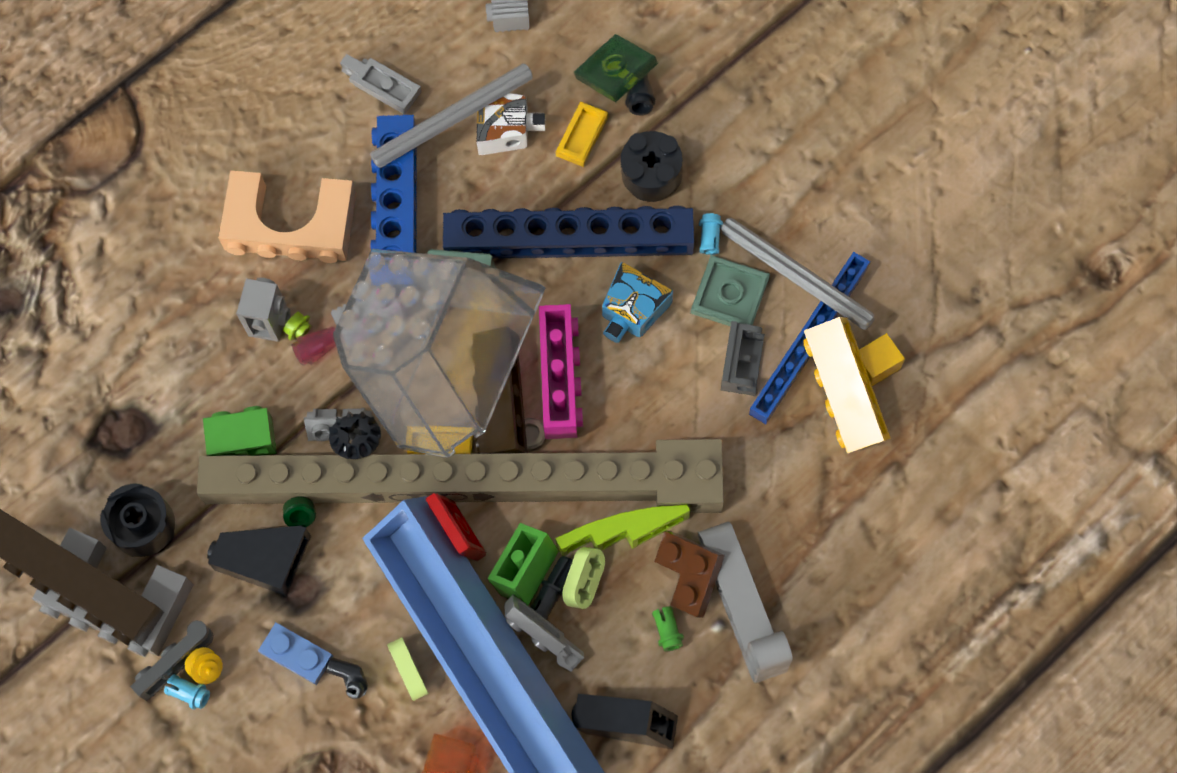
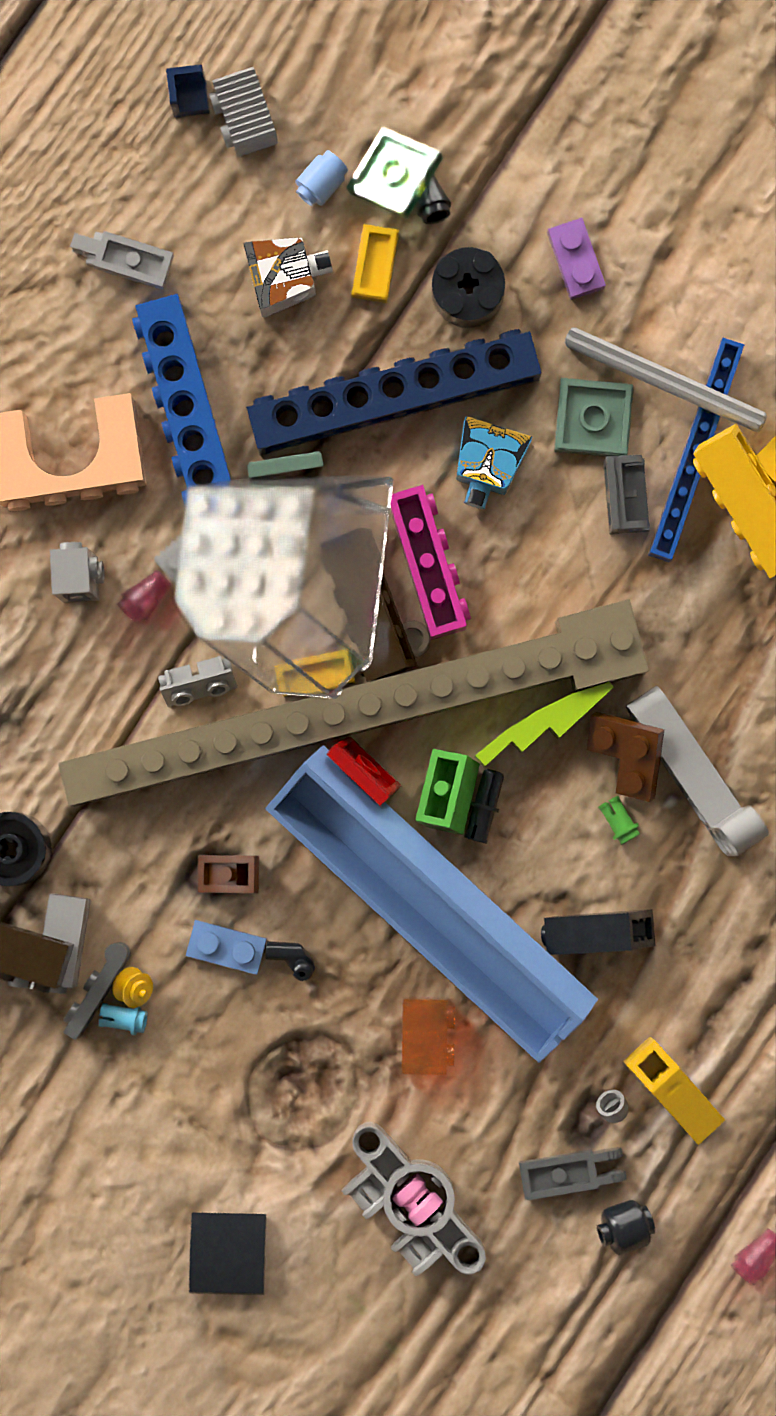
camera: 10 degrees left, 15 degrees up
bright green brick [203,406,277,456] -> none
black slope [207,526,311,596] -> none
dark green tile [282,497,316,528] -> none
lime plate [283,311,312,340] -> none
black gear [329,411,381,459] -> none
light grey axle [371,64,533,168] -> none
yellowish green beam [387,637,428,701] -> none
light grey hinge [504,594,584,672] -> none
yellowish green beam [562,547,605,609] -> none
medium azure pin [699,213,723,255] -> none
none -> reddish brown slope [198,855,259,893]
none -> light blue brick [295,150,348,206]
none -> medium lavender plate [547,218,606,300]

